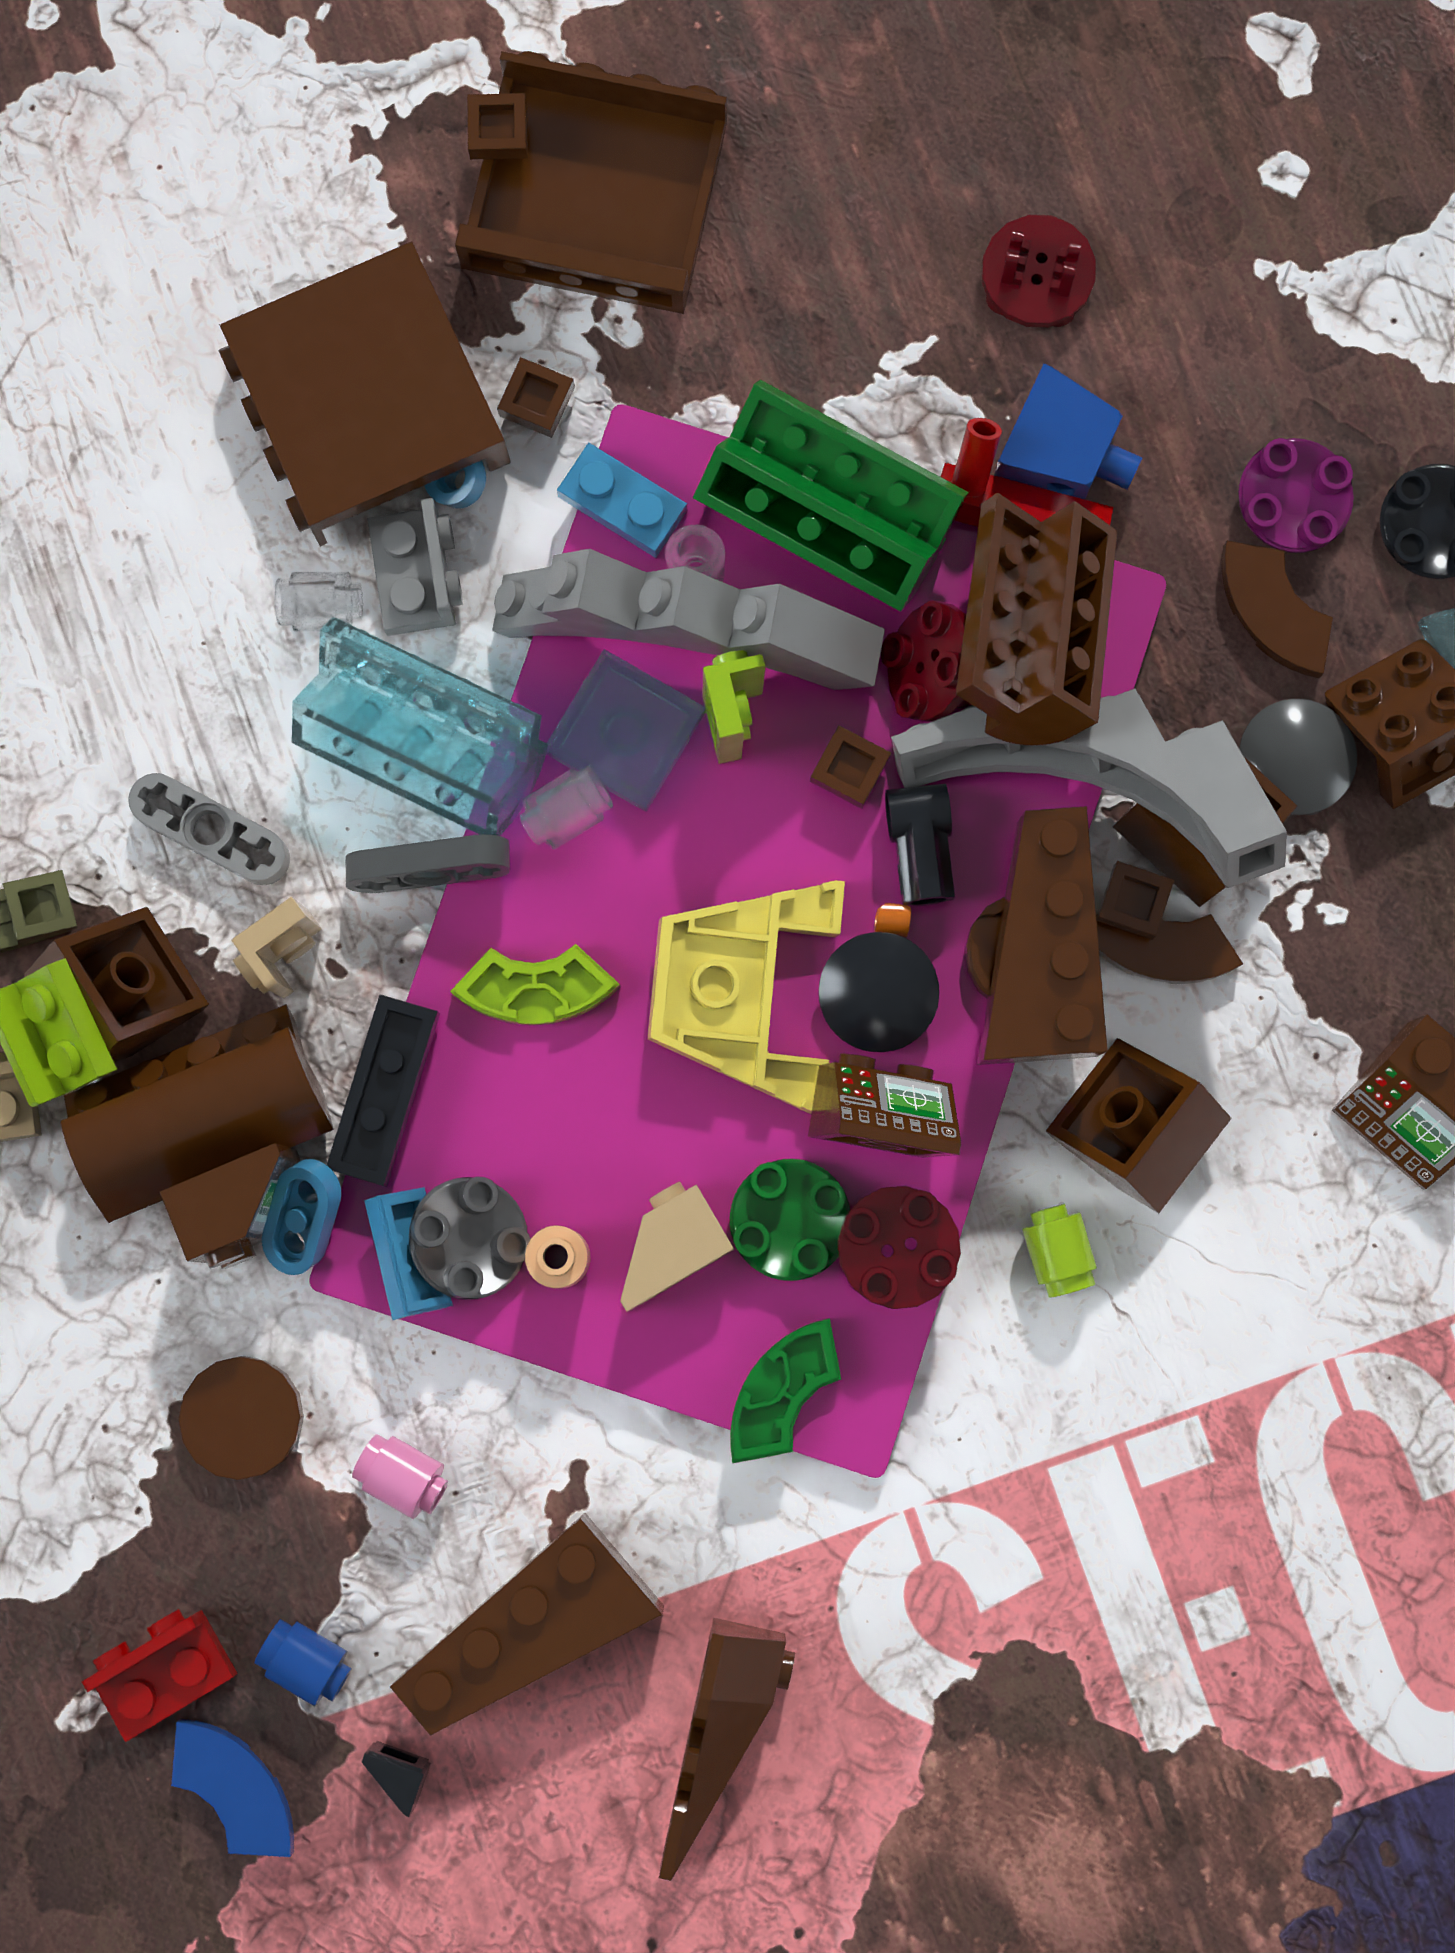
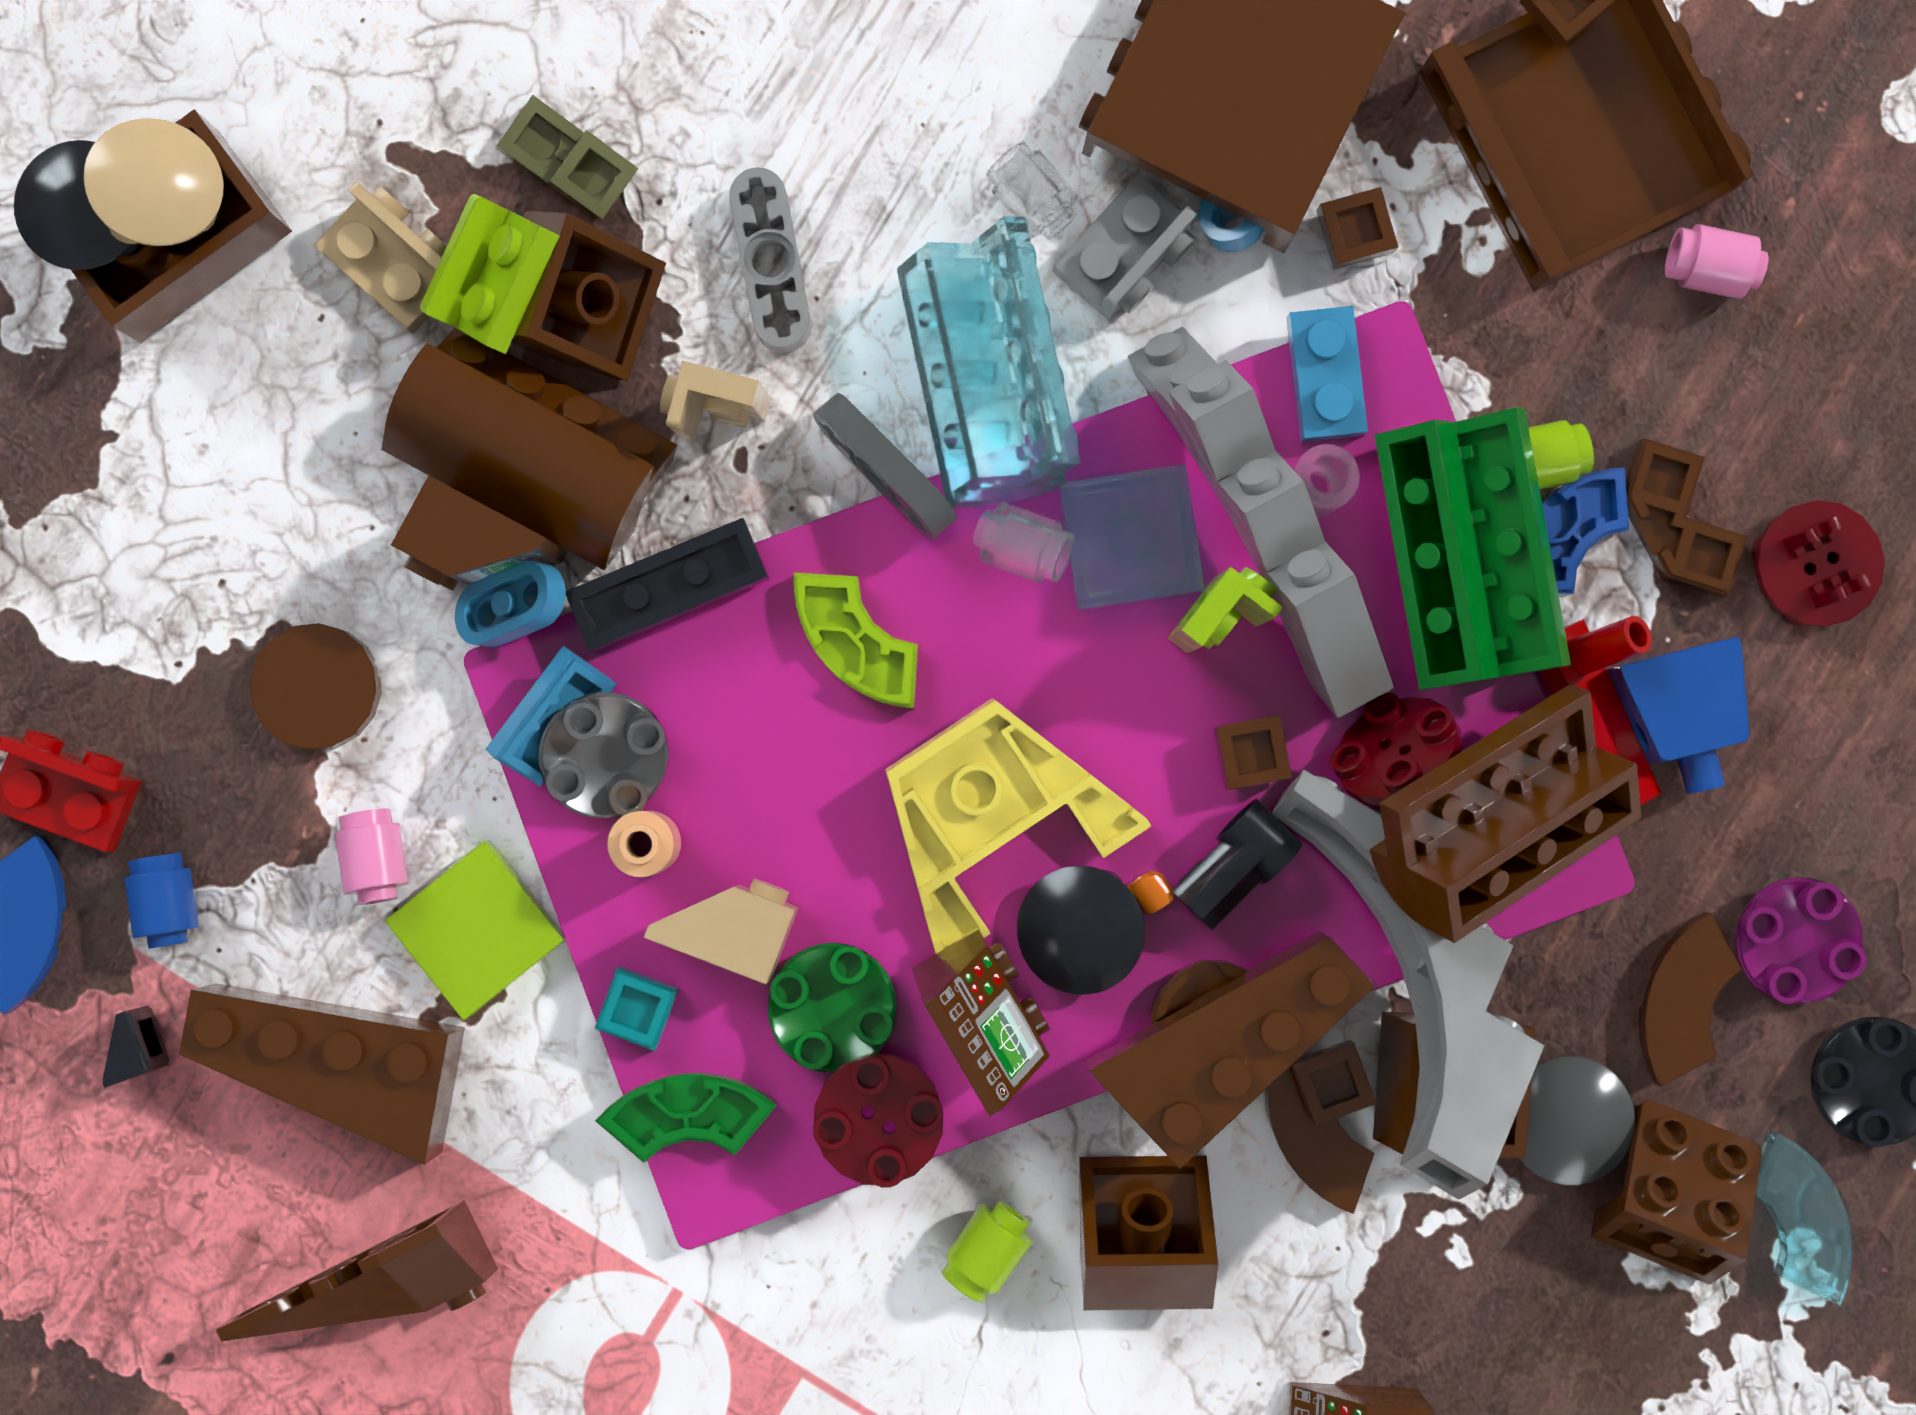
camera: 50 degrees right, 5 degrees up
none -> lime tile [385,840,566,1021]
none -> teal tile [594,966,680,1051]
none -> lime brick [1529,420,1594,490]
none -> blue tile [1542,467,1629,597]
none -> reddish brown tile [1626,438,1747,598]
none -> bright pink brick [1665,224,1769,299]

